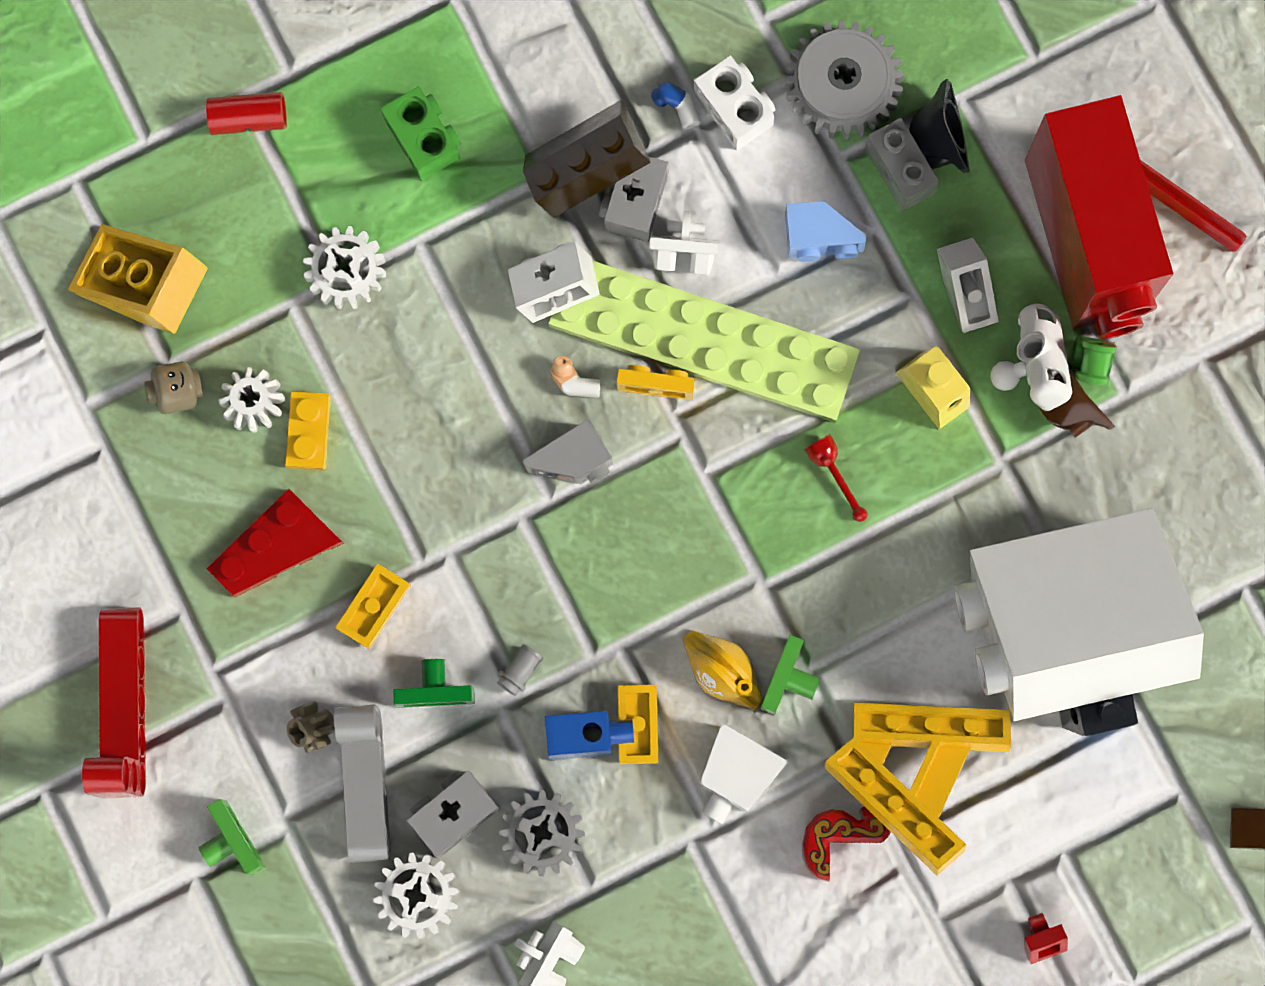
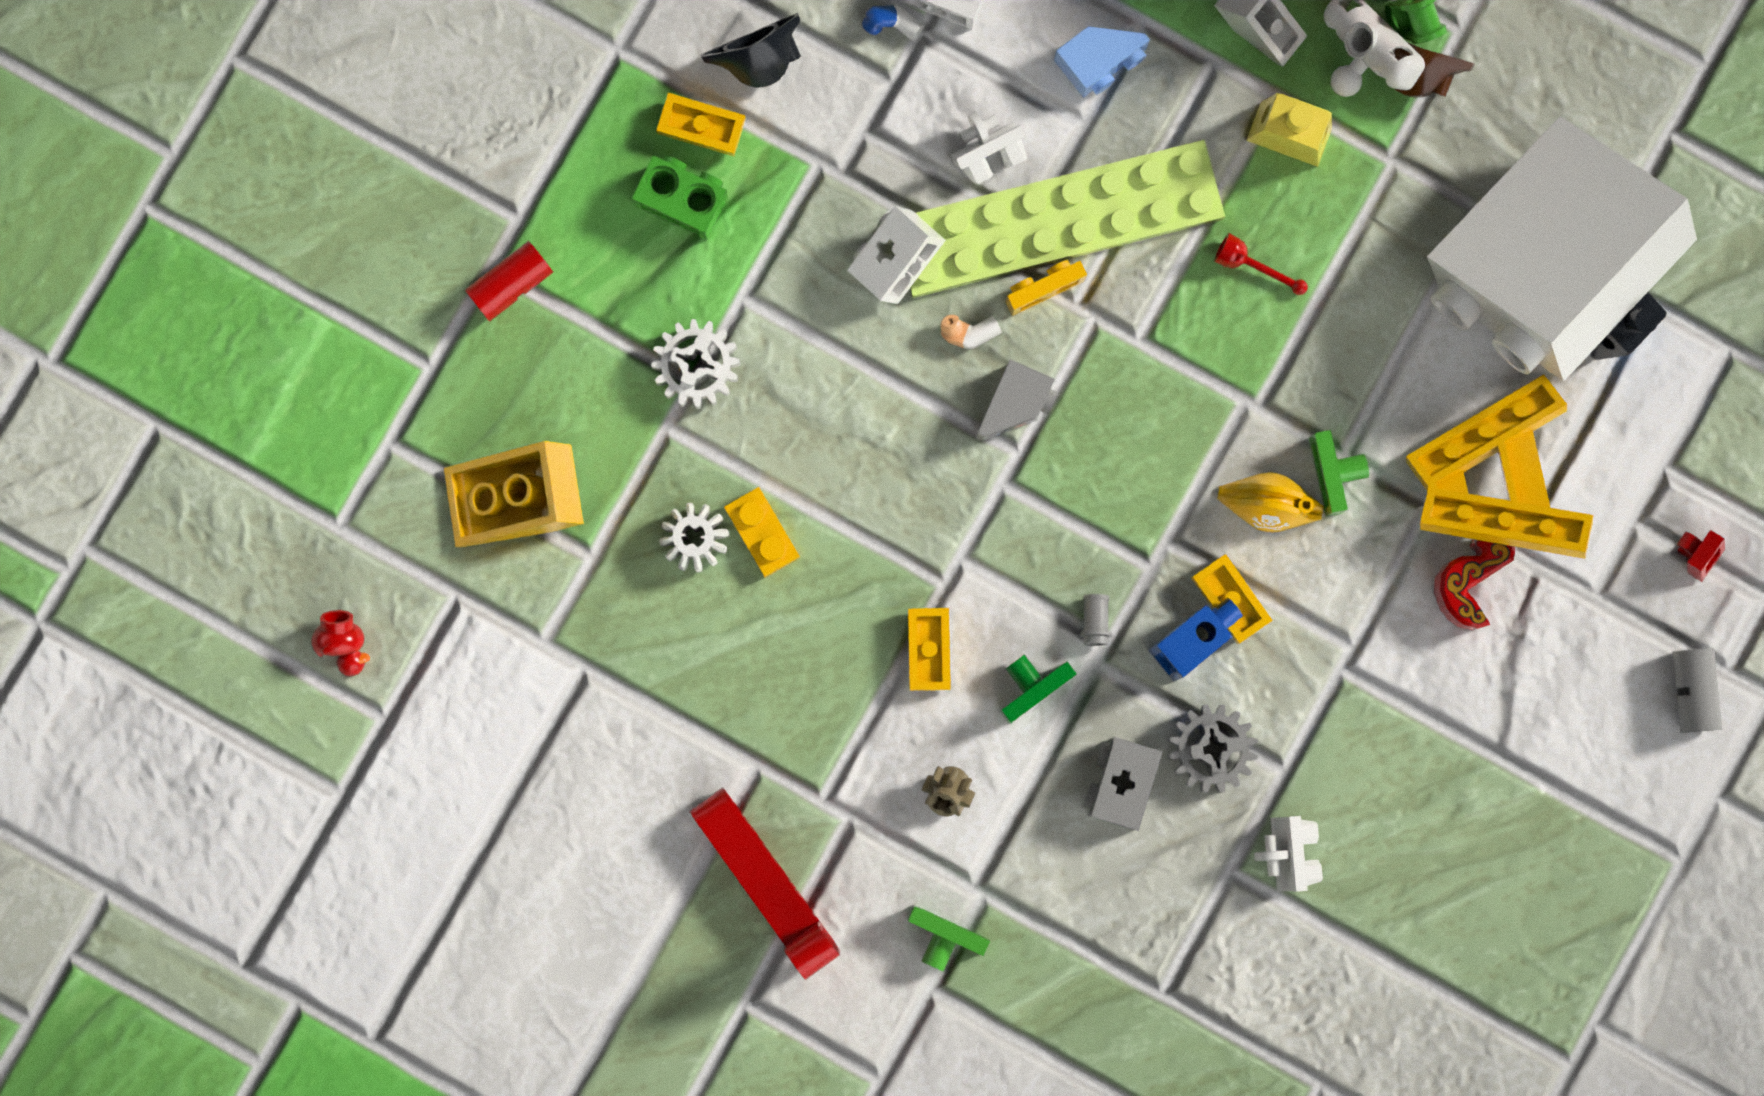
camera: 45 degrees left, 5 degrees up
dark tan head [144,361,203,414] -> none
red wing [206,489,344,597] -> none
light grey beam [334,704,390,863] -> none
white gear [373,853,460,939] -> none
dark brown slope [523,100,651,218] -> none
light grey brick [599,156,669,242] -> none
white torso [700,724,787,824] -> none
none -> yellow plate [656,93,746,157]
none -> black hat [701,12,801,88]

